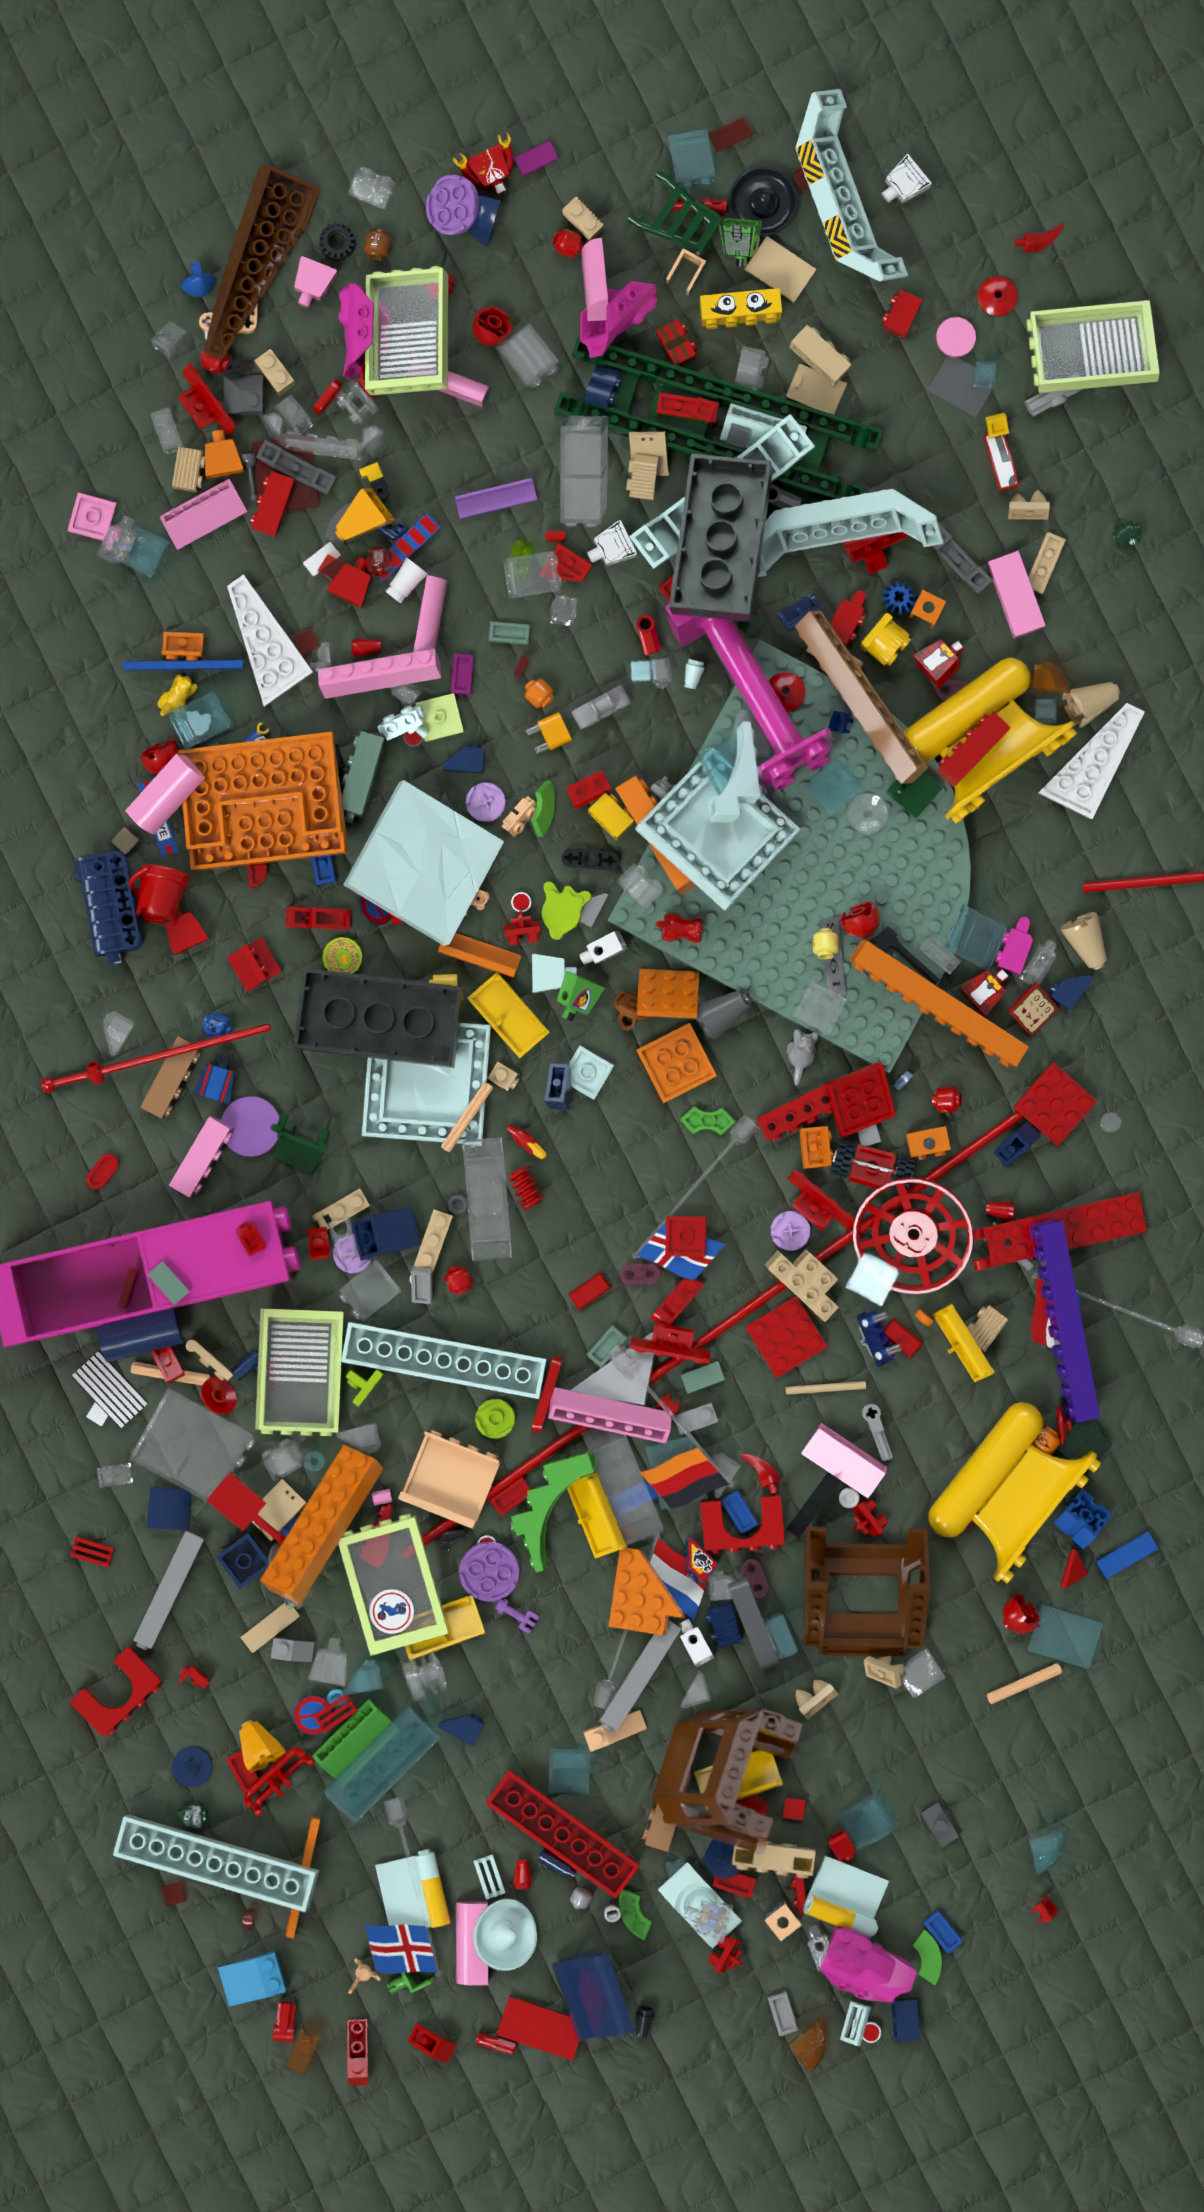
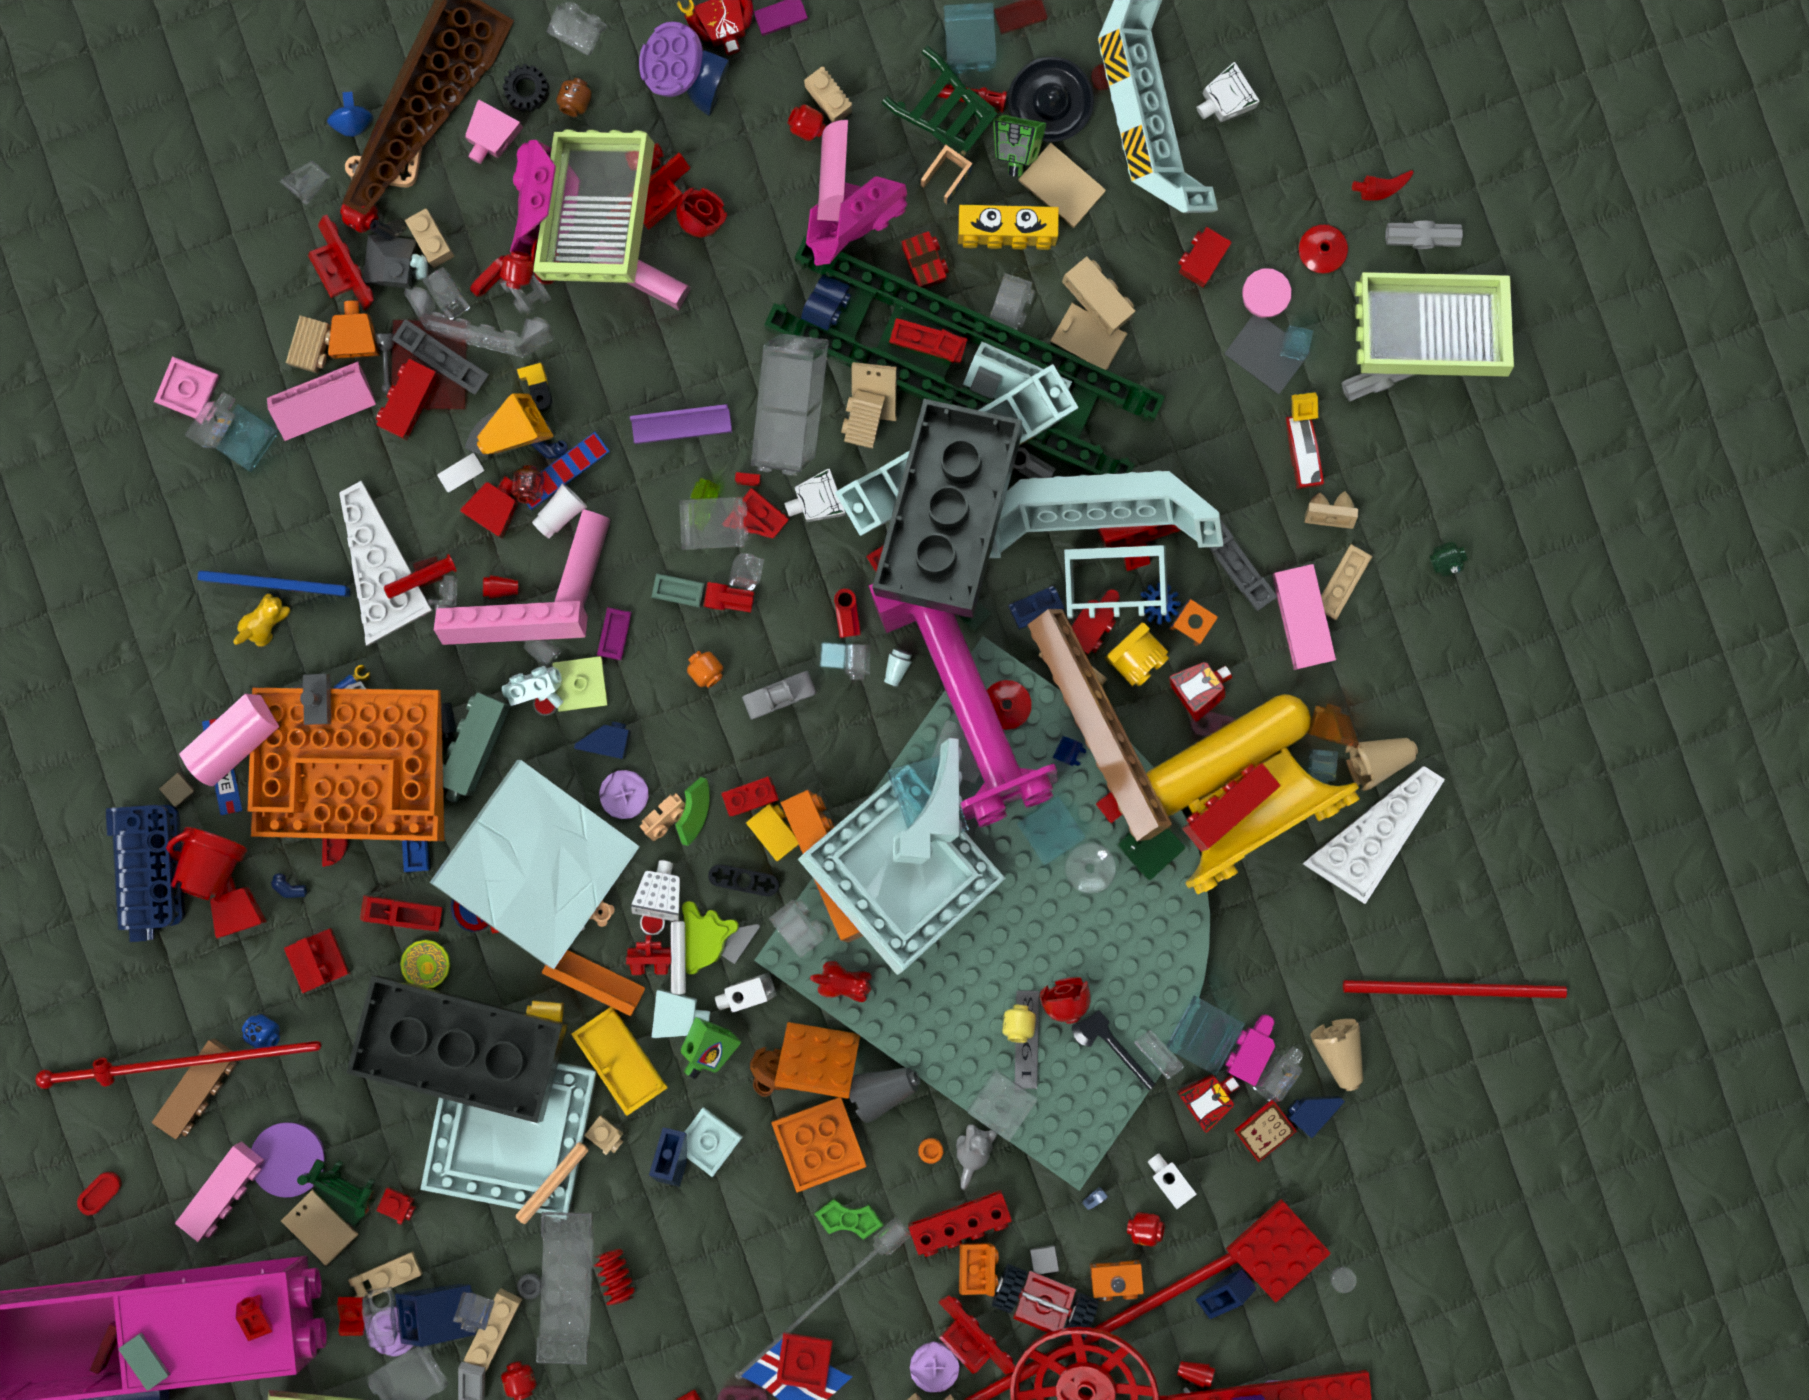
camera: 10 degrees right, 0 degrees up
clear slope [103,1010,136,1058] -> none
red cylinder [139,739,179,775] -> none
clear brick [150,407,184,455] -> none
orange bracket [162,632,204,661] -> none
clear light blue panel [167,691,231,750] -> none
torso [193,1055,235,1105] -> none
clear red tile [317,554,345,581] -> none
clear brick [498,324,559,389] -> none
red piece [506,1124,546,1159] -> none
clear red tile [514,656,529,679] -> none
light orange piece [526,712,572,754] -> none
light grey hinge [649,776,676,799] -> none
red plate [825,1061,896,1138] -> none
orange brick [849,940,1029,1068] -> none
none -> dark blue arm [271,873,307,898]
none -> tan container [281,1190,358,1266]
none -> dark grey tile [300,674,331,725]
none -> red bracket [376,1187,416,1225]
none -> red axle [384,554,457,599]
none -> light aqua arm [410,254,428,280]
none -> clear brick [453,1292,495,1333]
none -> red head [500,251,534,289]
none -> red bracket [605,153,690,230]
none -> white torso [631,861,680,921]
none -> white axle [671,921,686,995]
none -> red piece [703,582,754,613]
none -> orange tile [918,1138,943,1164]
none -> light aqua hinge [1064,545,1168,619]
none -> red tile [1095,792,1122,823]
none -> white torso [1148,1153,1196,1209]
none -> light grey piece [1385,220,1463,249]

